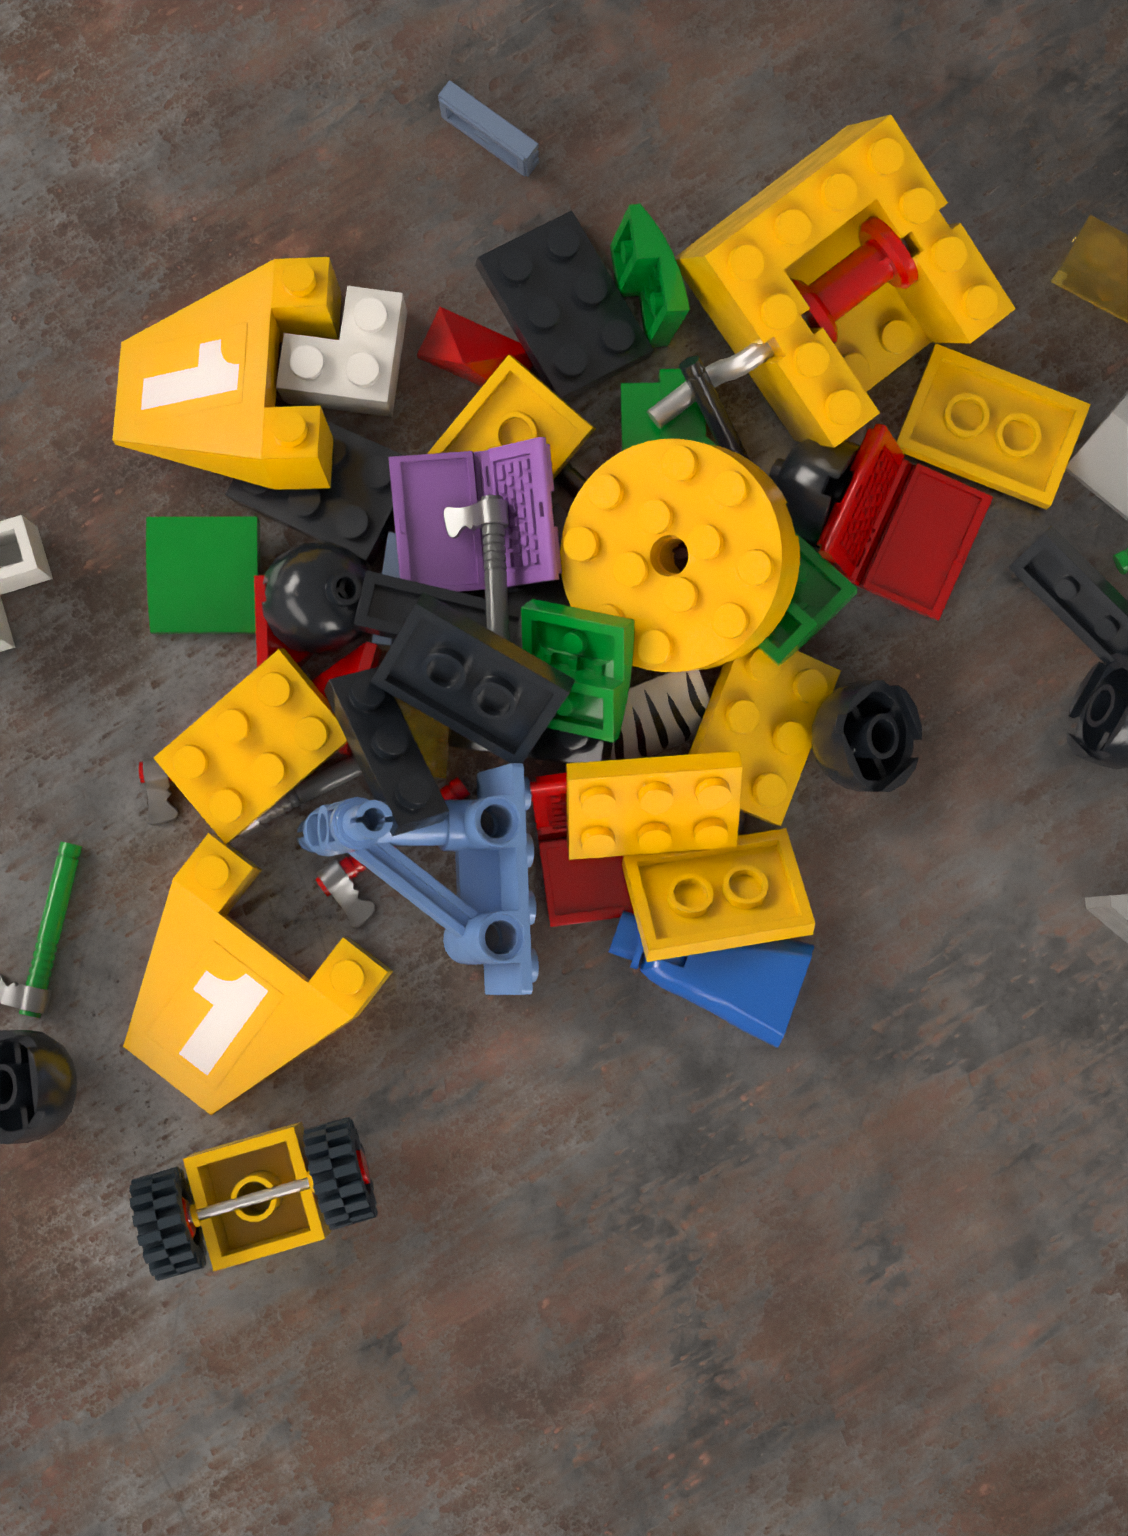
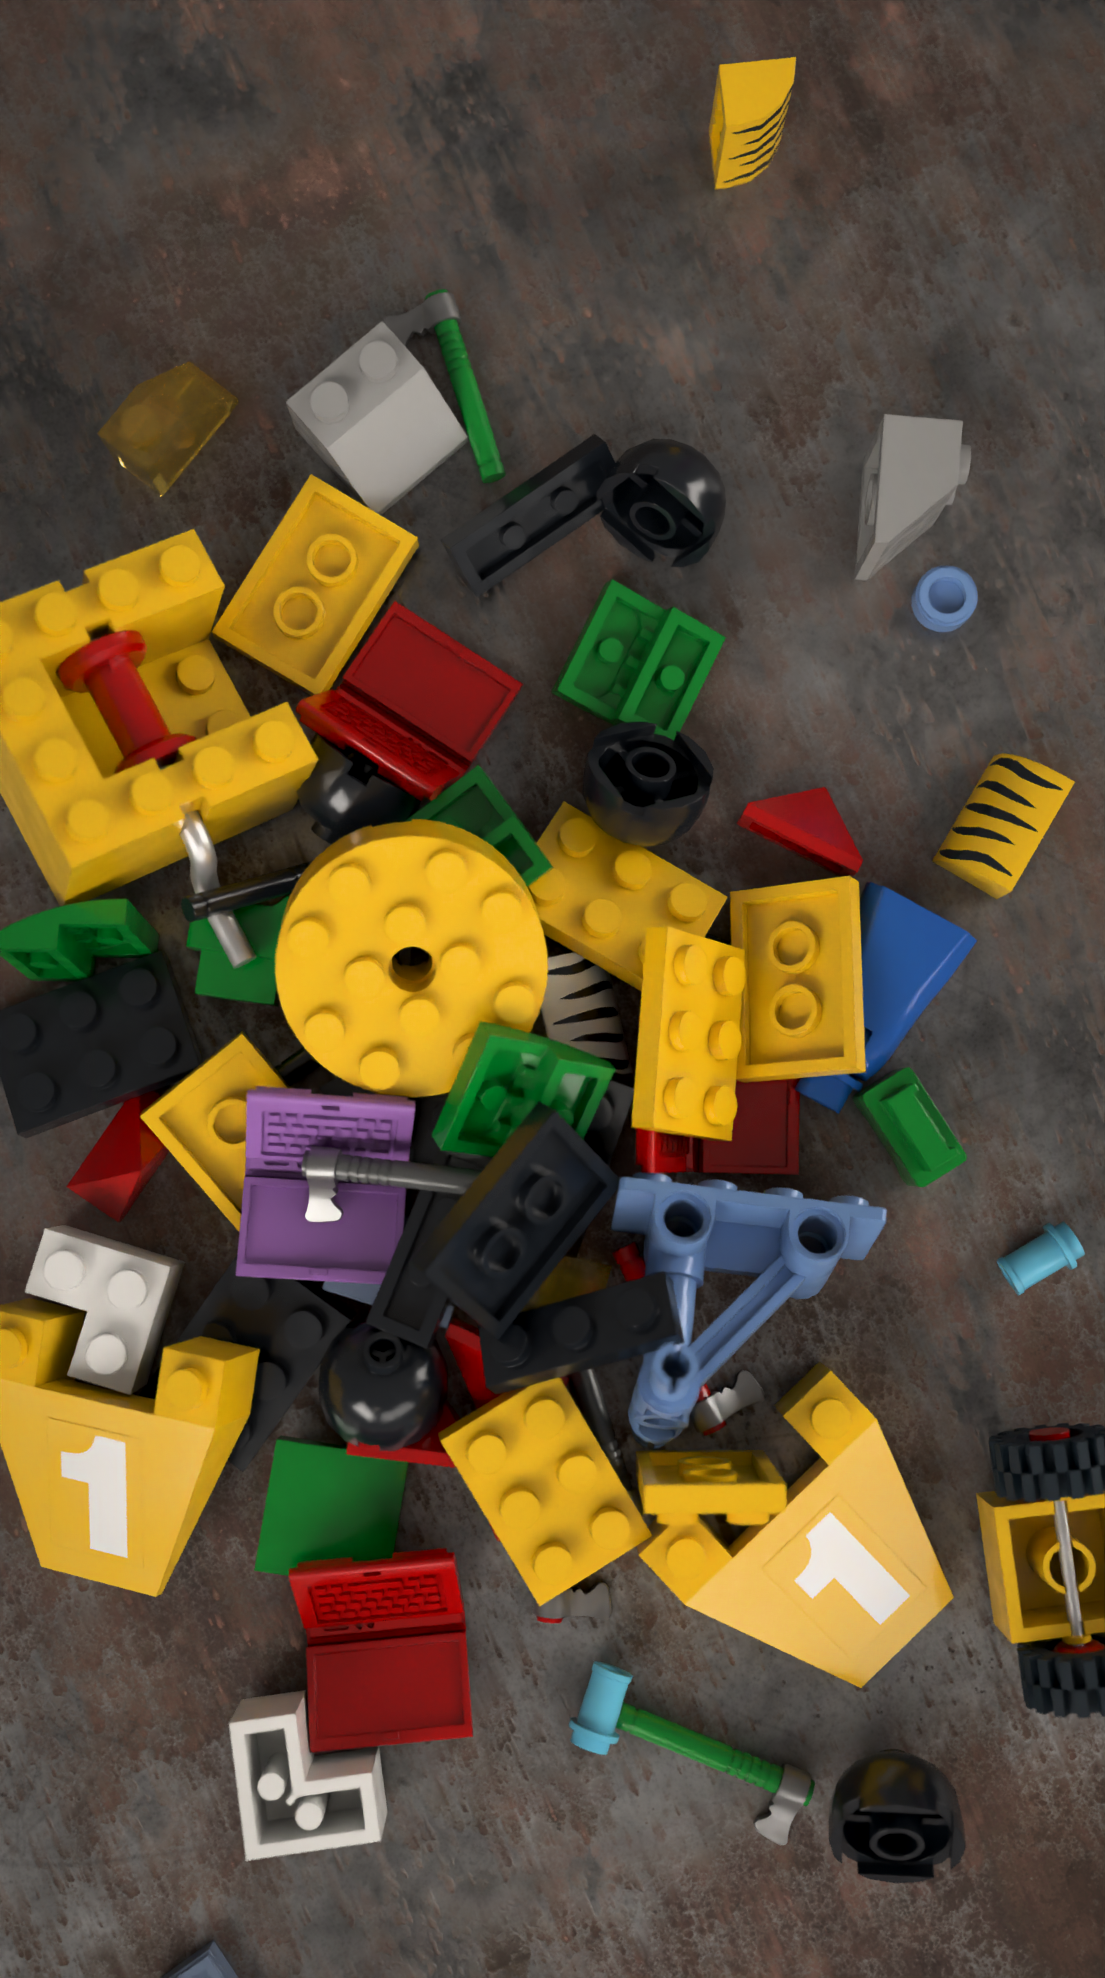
camera: 85 degrees left, 0 degrees up
none -> red piece [289,1548,473,1753]
none -> green slope [551,579,726,740]
none -> medium azure pin [569,1661,633,1755]
none -> yellow plate [636,1450,787,1525]
none -> red slope [737,787,863,877]
none -> green piece [853,1067,967,1187]
none -> medium blue tile [911,565,978,632]
none -> yellow brick [932,753,1075,899]
none -> medium azure pin [997,1222,1085,1296]

